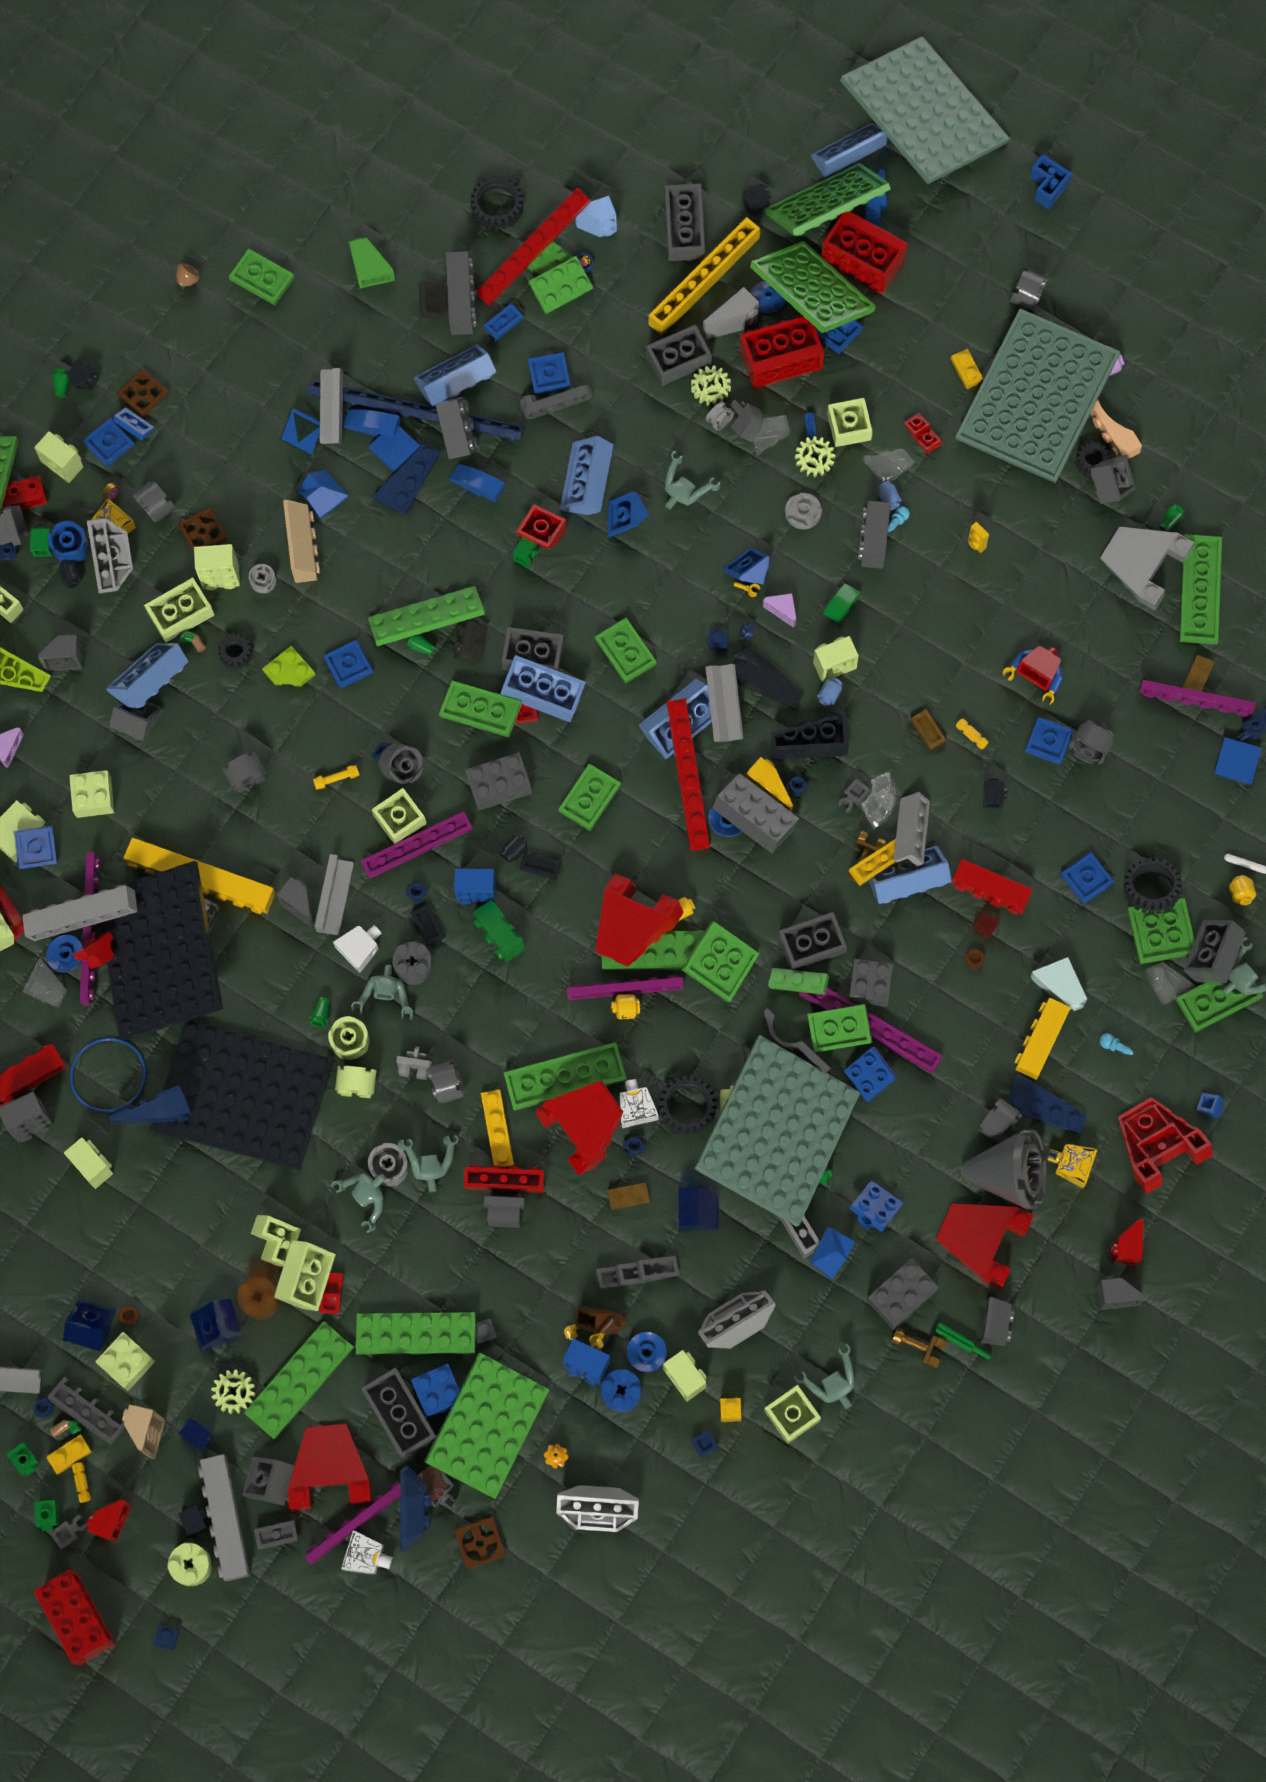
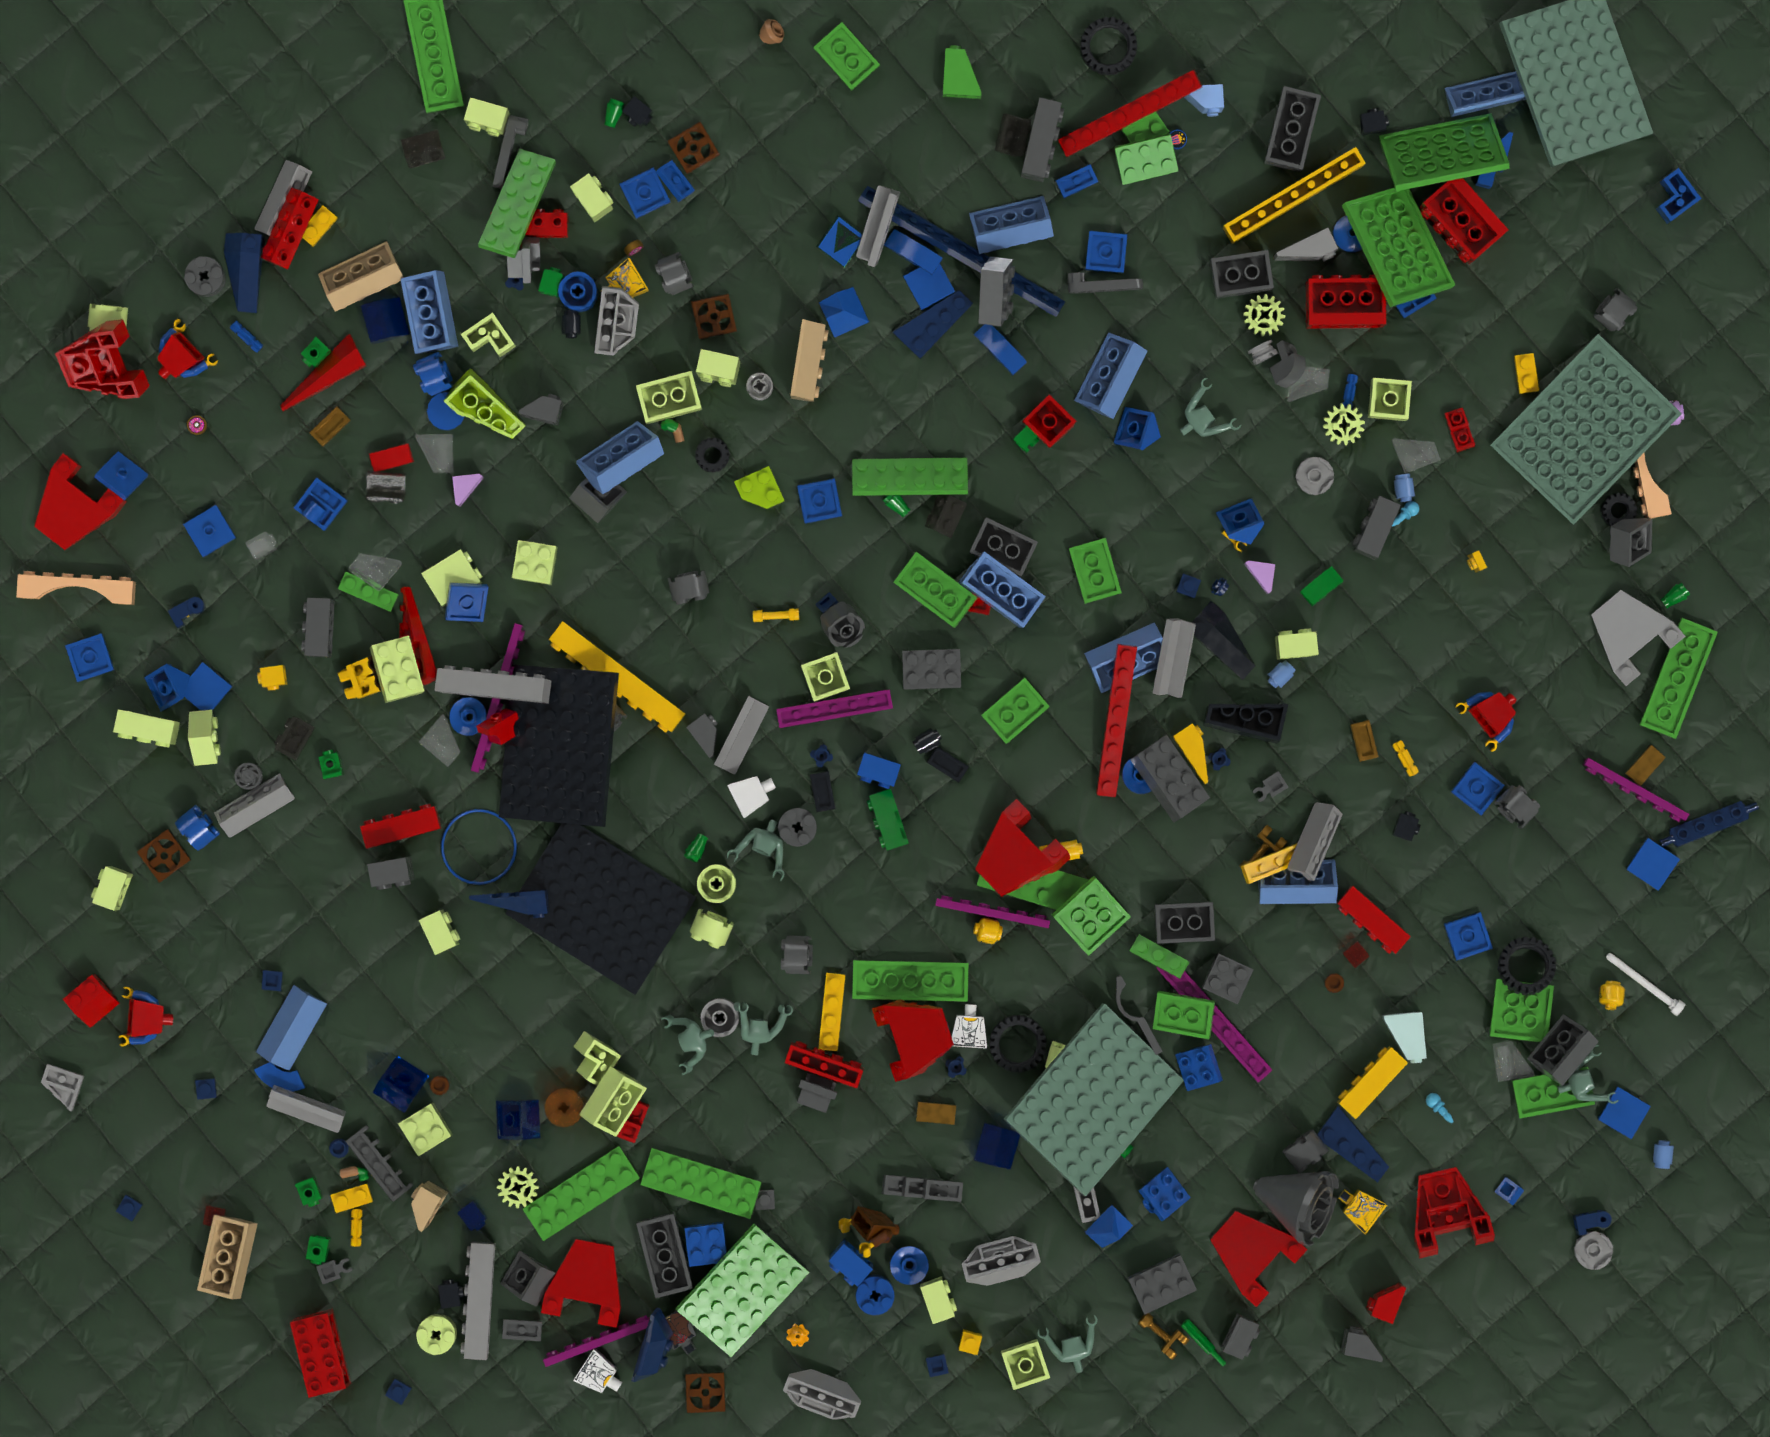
camera: 15 degrees right, 15 degrees up
red slope [86,1500,132,1543] -> none
light grey hips [396,1047,433,1080] -> none
clear brick [861,772,897,828] -> none

